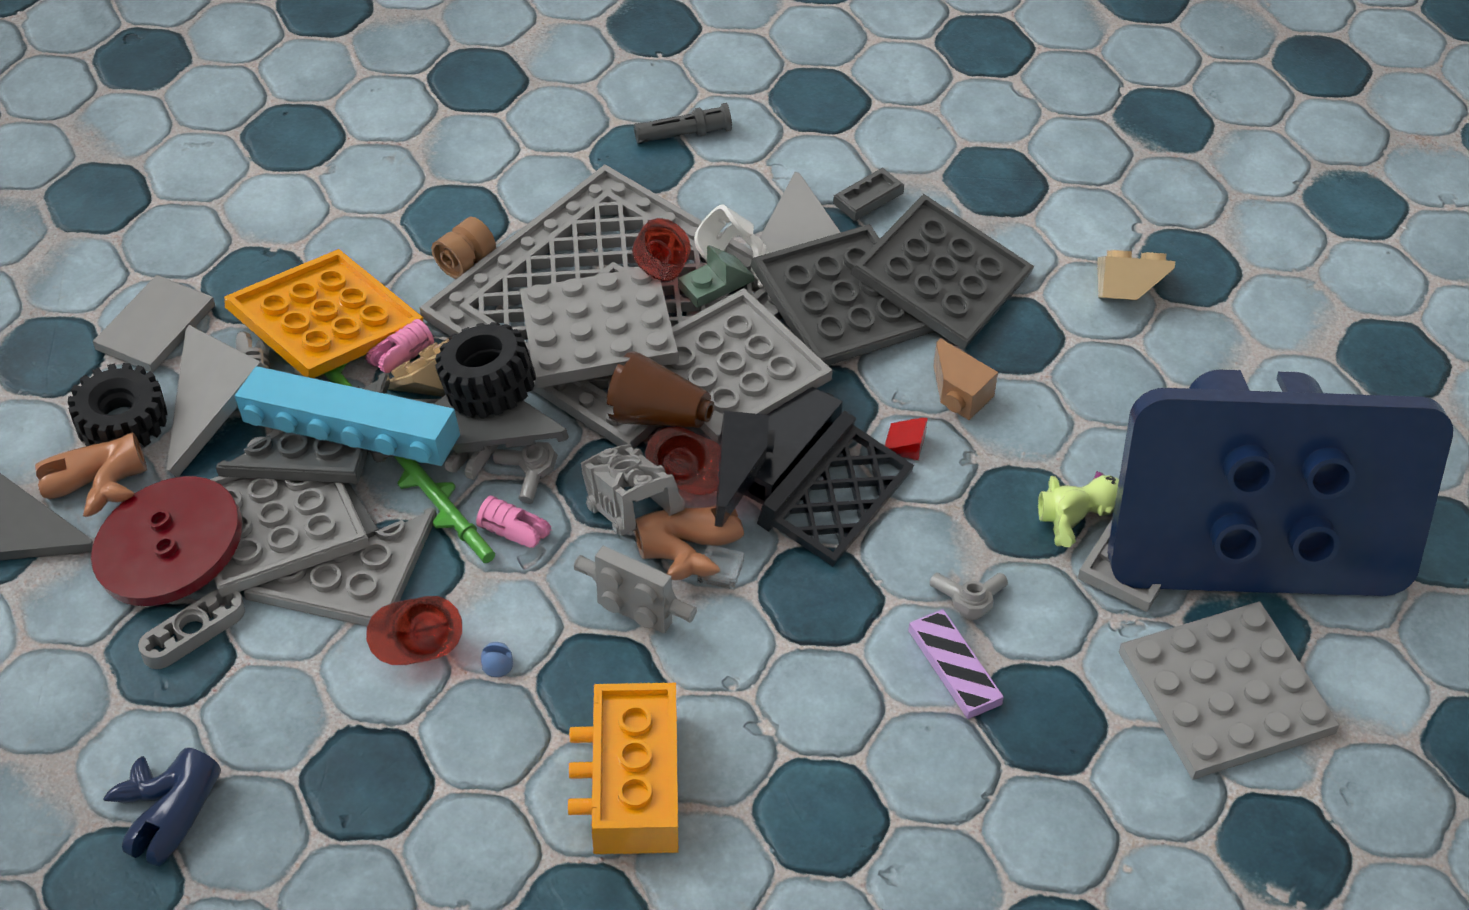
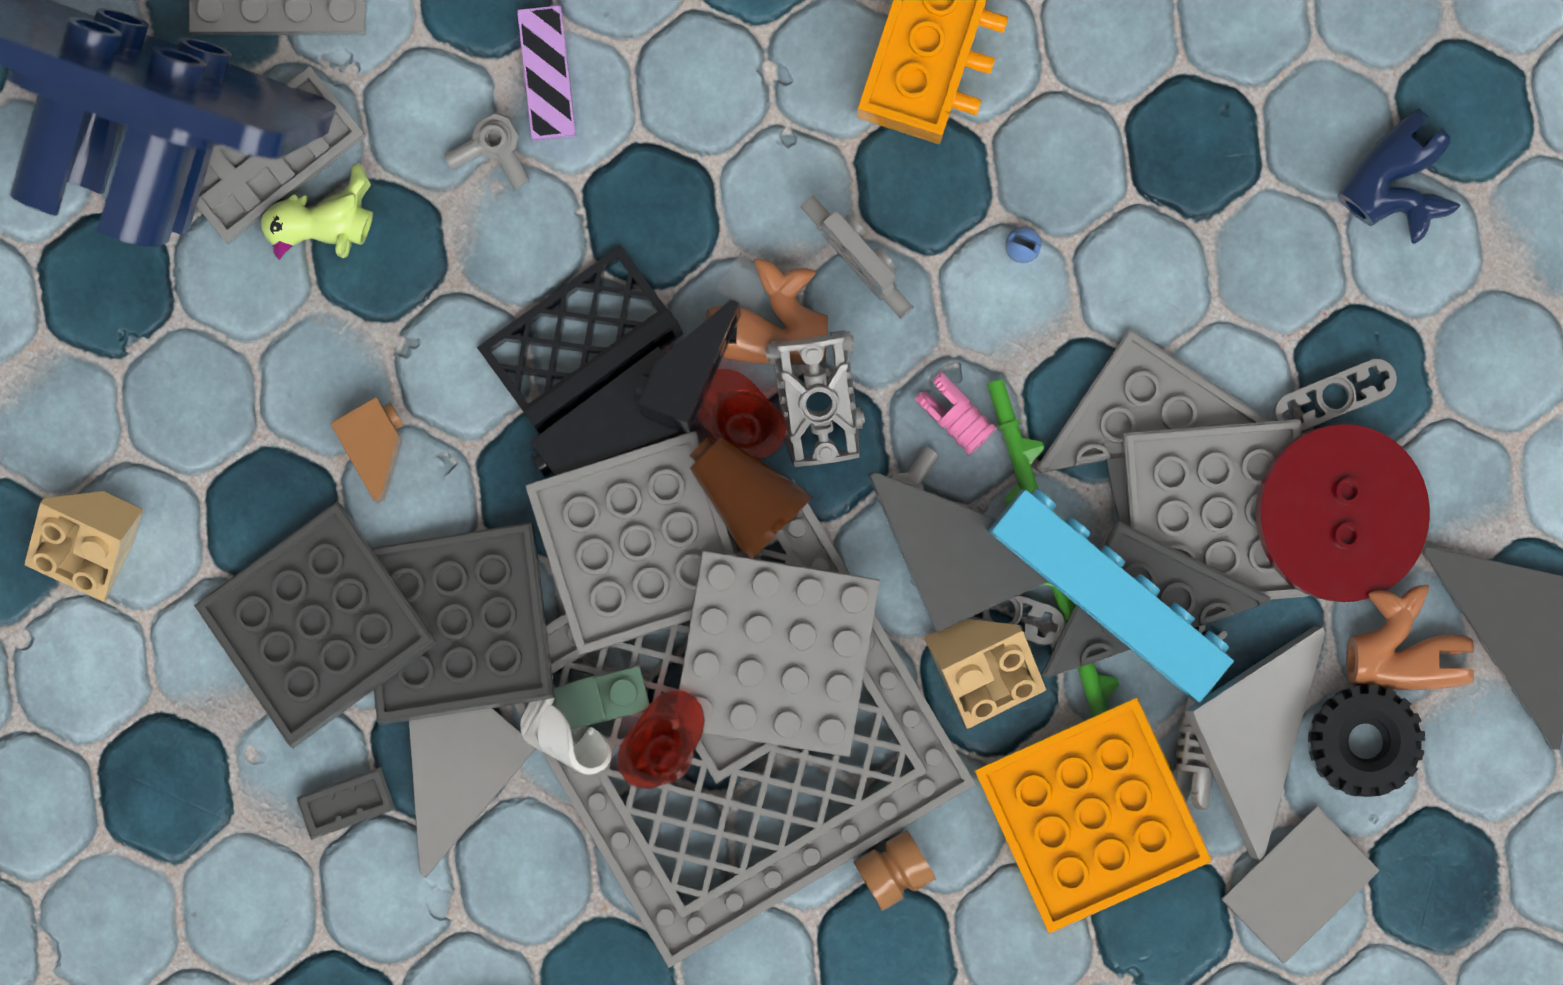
camera: 160 degrees left, 35 degrees up
bright pink hinge [365,319,434,373] -> none
clear red piece [366,596,462,665] -> none
black tyre [435,322,536,418] -> none
red slope [885,418,928,461] -> none

